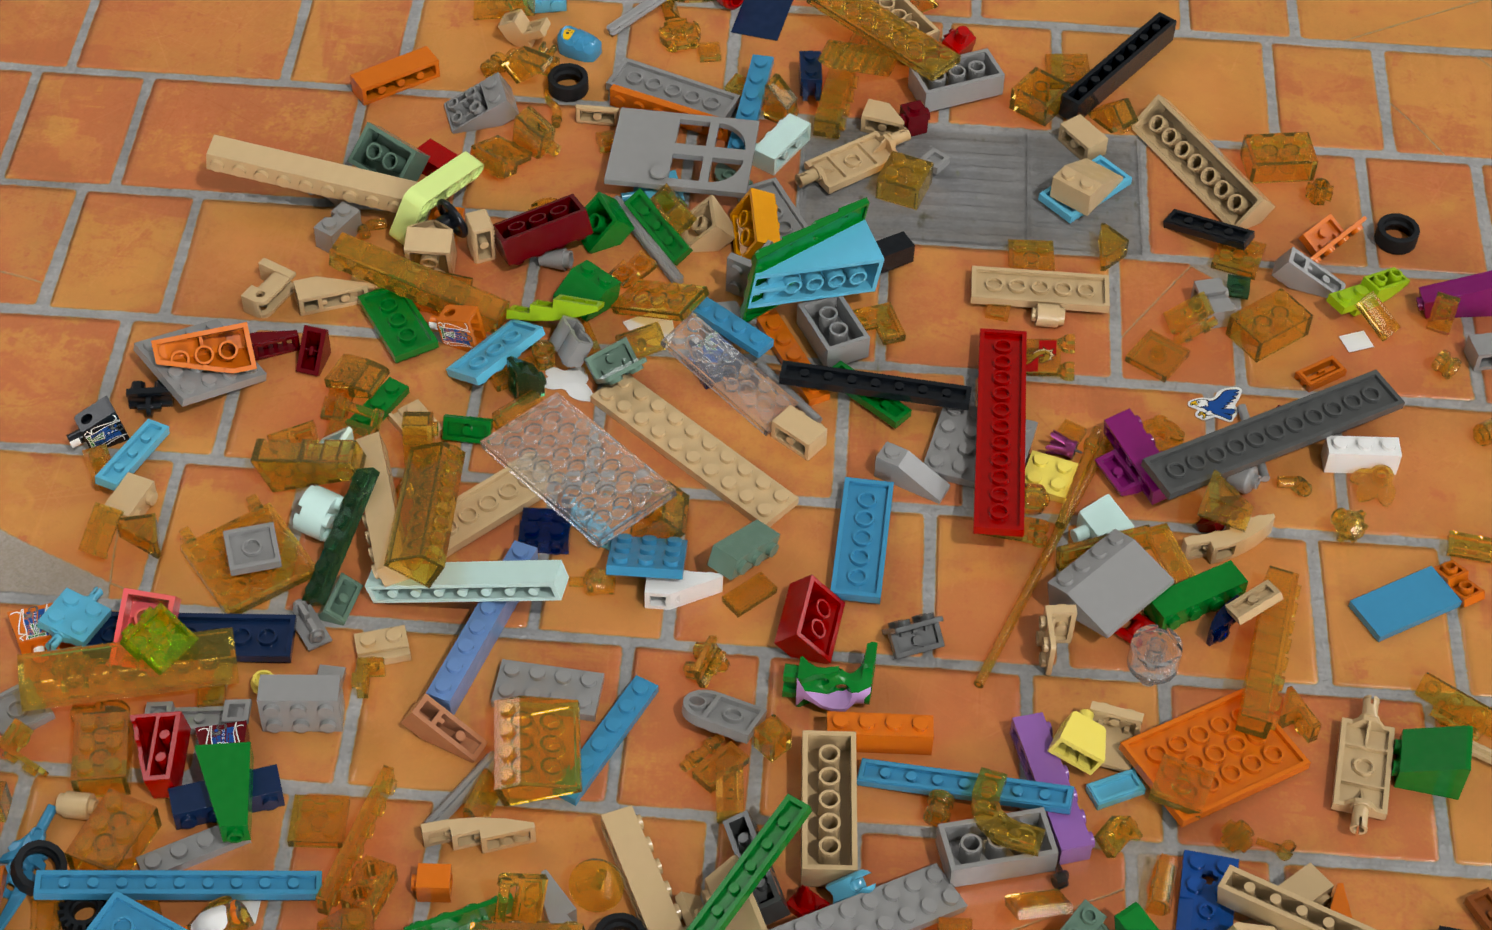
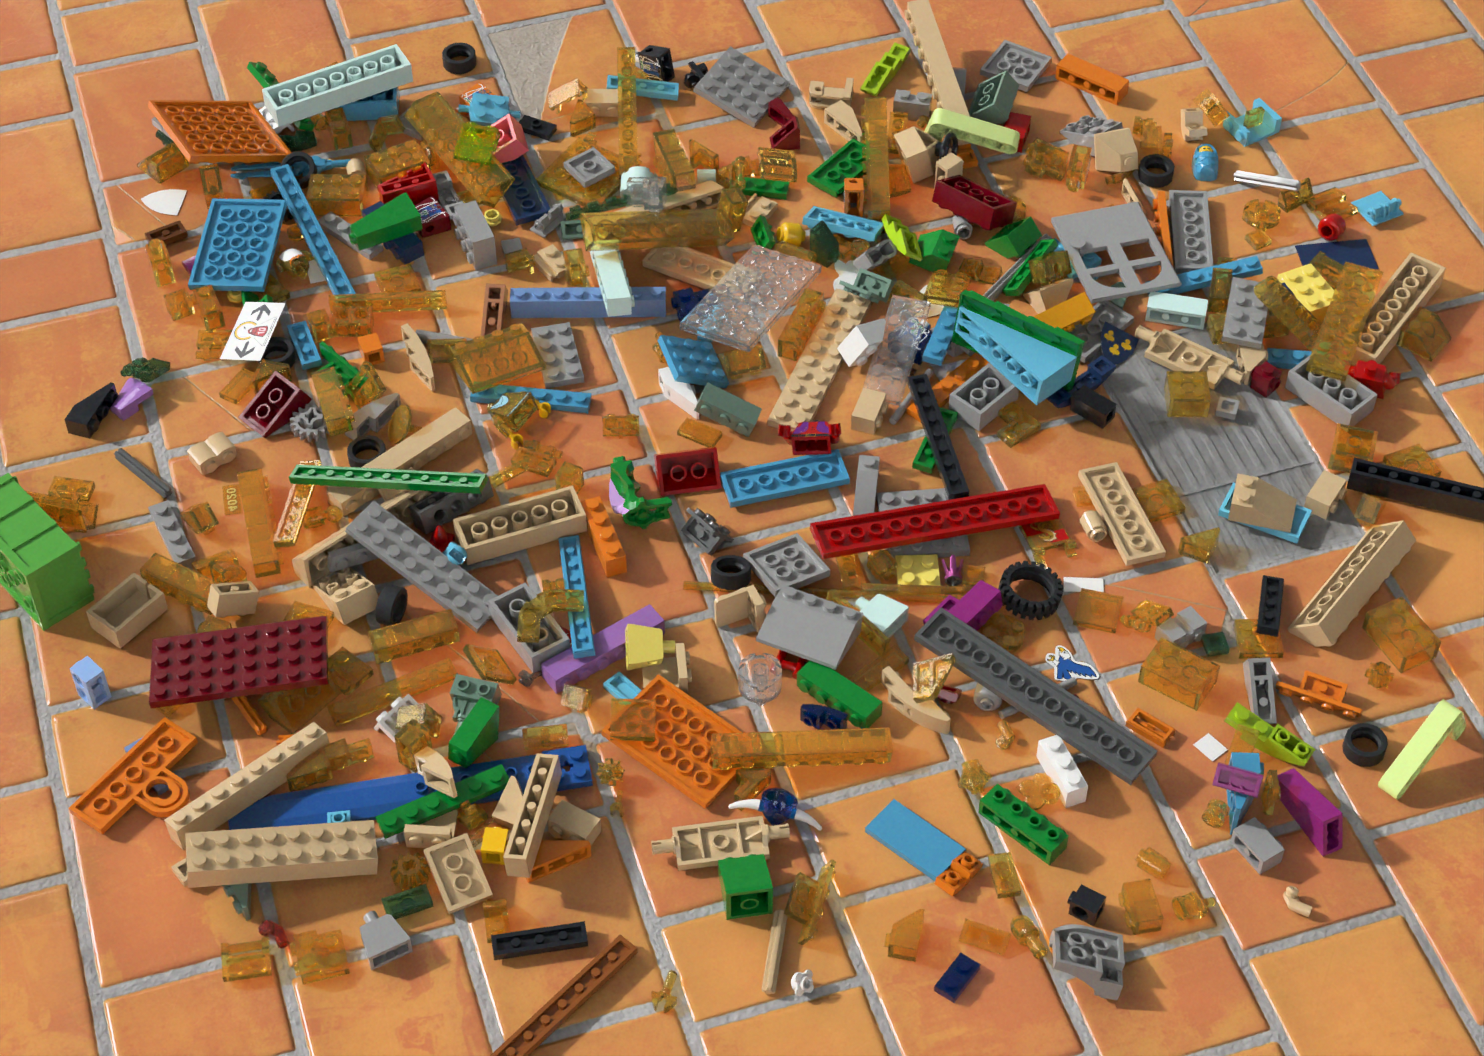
camera: 70 degrees right, 0 degrees up
orange wedge [151,322,257,374] -> none
light grey plate [682,690,767,744] -> none
tan plate [1225,579,1284,625] -> none
none -> clear yellow torso [487,391,551,450]
none -> black plate [519,115,557,141]
none -> clear yellow brick [563,248,590,288]
none -> clear yellow plate [617,47,638,181]
none -> clear brick [626,177,667,212]
none -> black tyre [711,555,751,590]
none -> clear blue helmet [728,788,822,831]
none -> light grey plate [743,533,830,597]
none -> yellow head [776,222,806,248]
none -> clear yellow brick [778,288,826,361]
none -> red torso [778,420,841,455]
none -> white slope [837,318,886,367]
none -> lime slope [860,42,911,96]
none -> green brick [978,784,1069,865]
none -> light grey plate [980,40,1052,92]
none -> black tyre [998,561,1063,620]
none -> white sticker [1063,577,1104,593]
none -> tan slope [1094,128,1138,172]
none -> dark blue sticker [1100,321,1139,365]
none -> magenta plate [1212,762,1264,798]
none -> light grey plate [1221,277,1272,349]
none -> dark azure slope [1226,752,1264,835]
none -> dark azure plate [1267,348,1328,369]
none -> light yellow brick [1276,263,1343,328]
none -> clear yellow plate [1309,251,1354,291]
none -> yellowish green beam [1378,699,1466,800]

